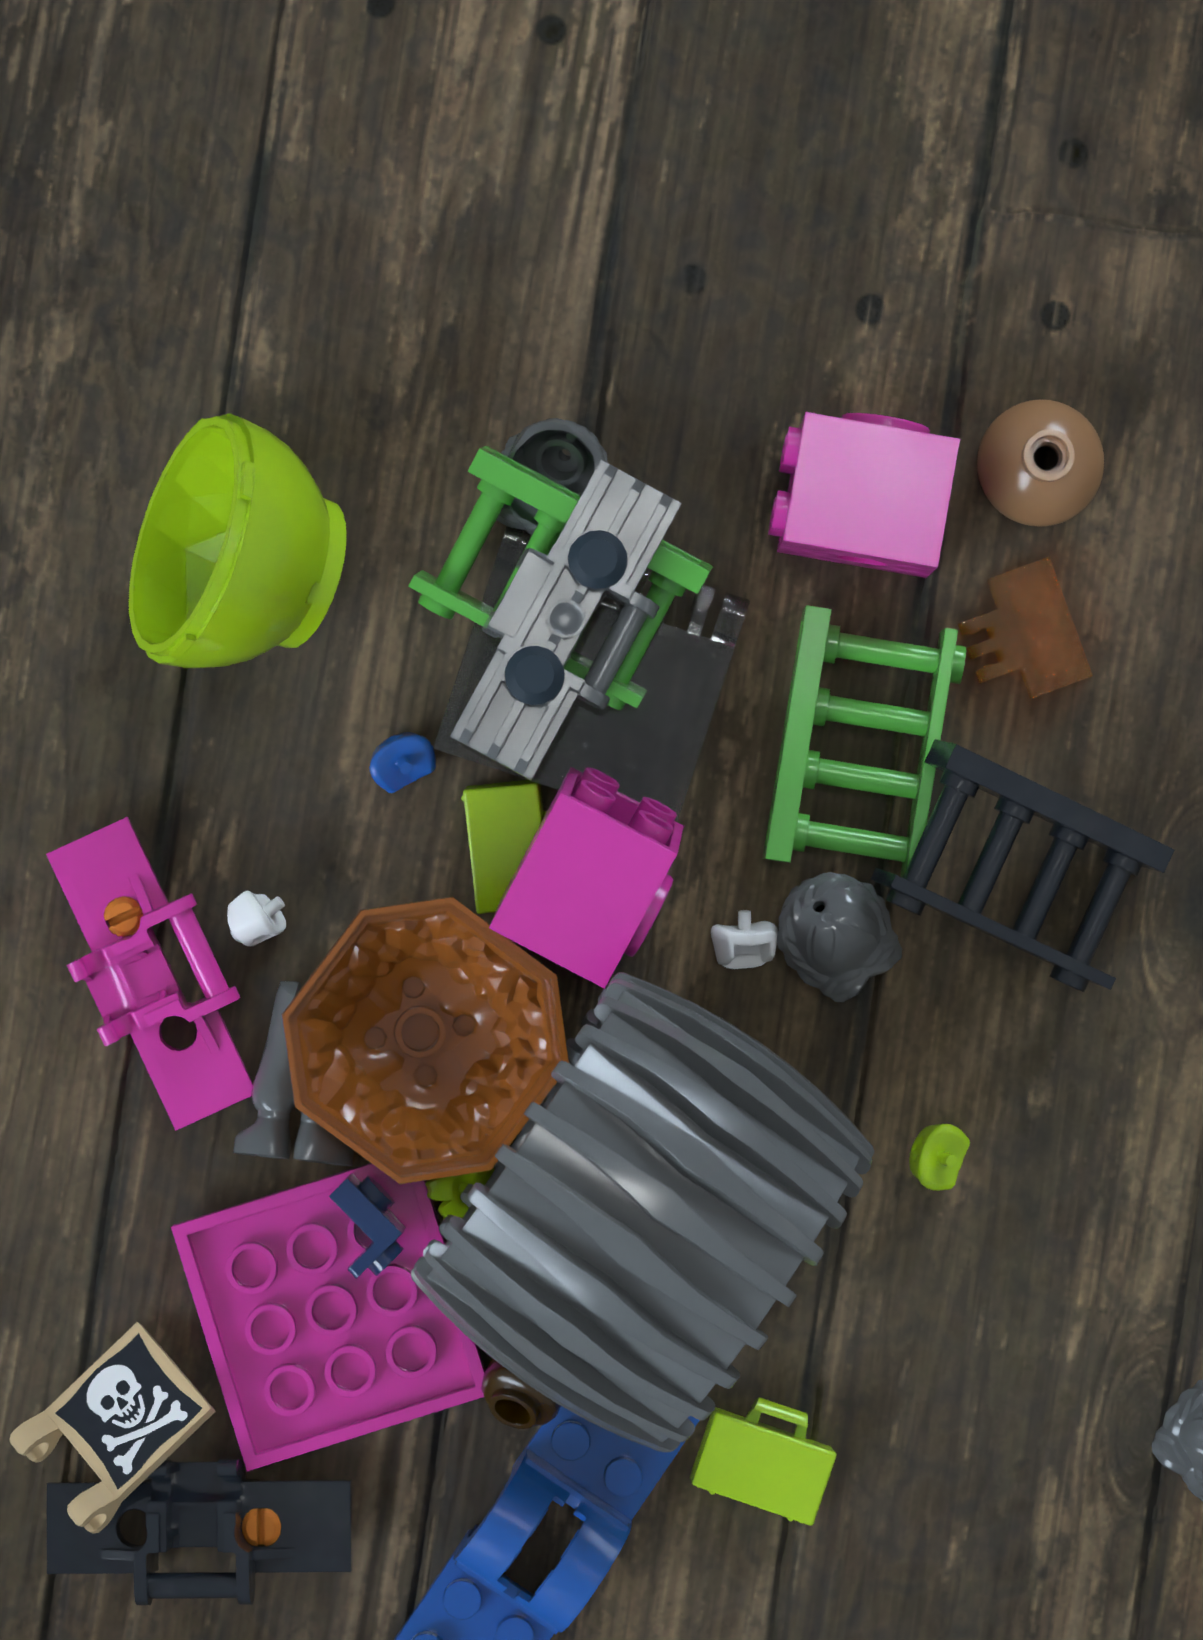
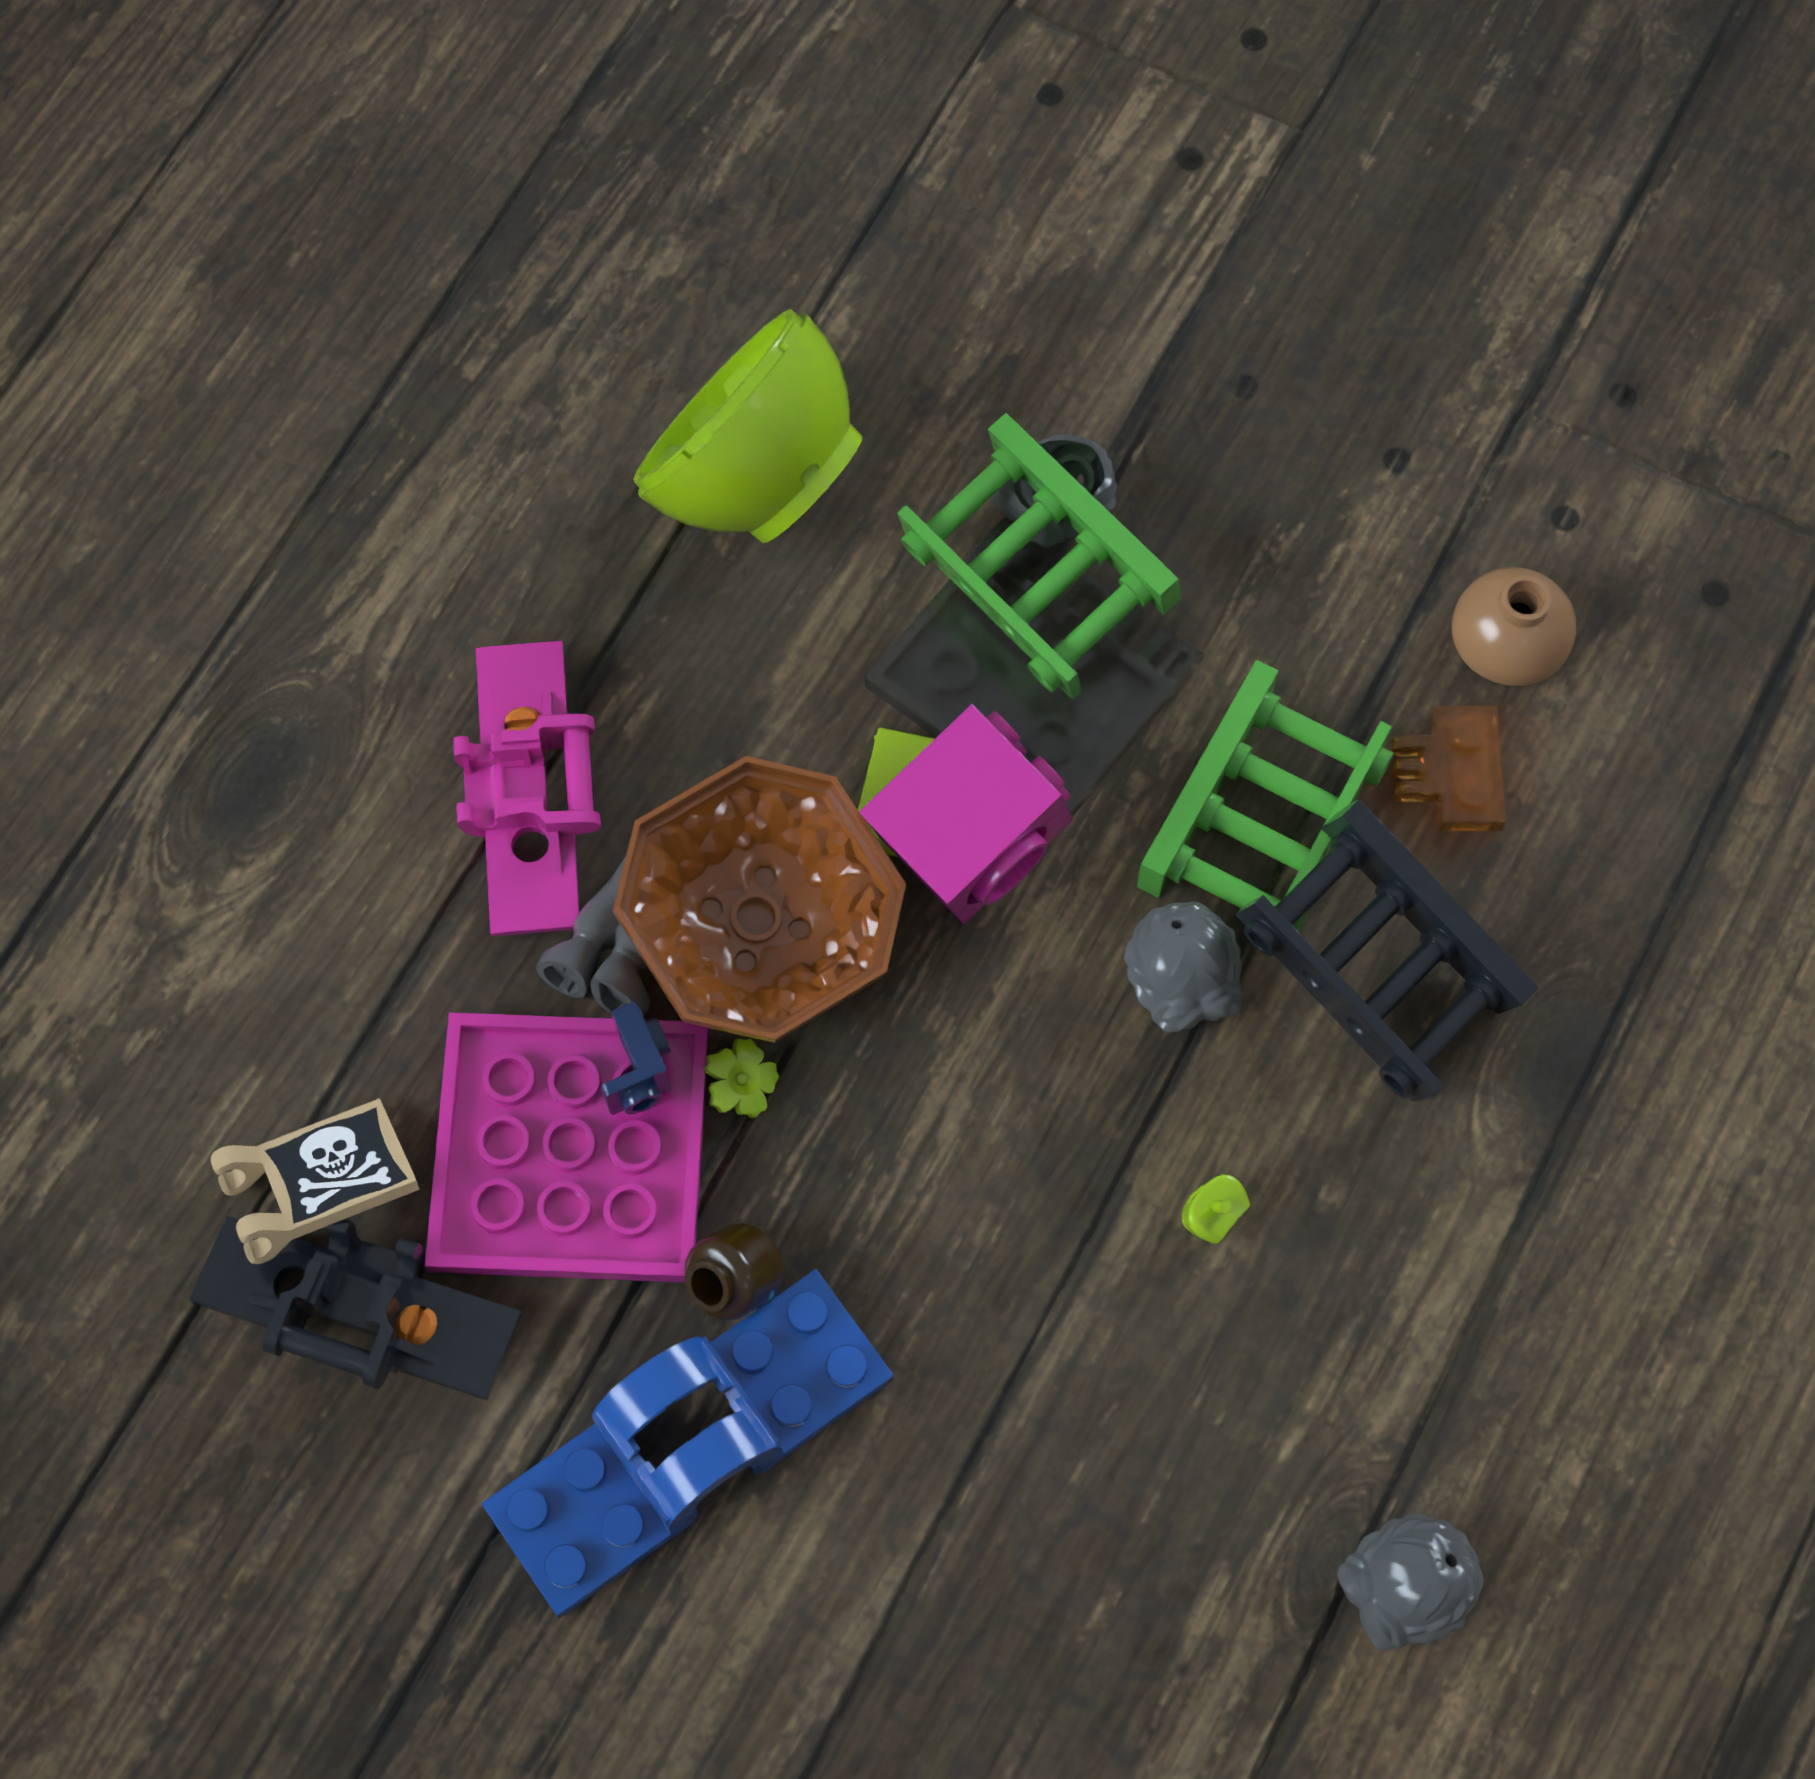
camera: 15 degrees right, 20 degrees down
white piece [227,891,286,947] -> none
blue piece [369,732,436,793] -> none
dark grey wheel [411,972,874,1452] -> none
piece [450,460,682,780] -> none
lime piece [690,1397,837,1526] -> none
white piece [711,910,778,969] -> none
brick [768,412,960,578] -> none

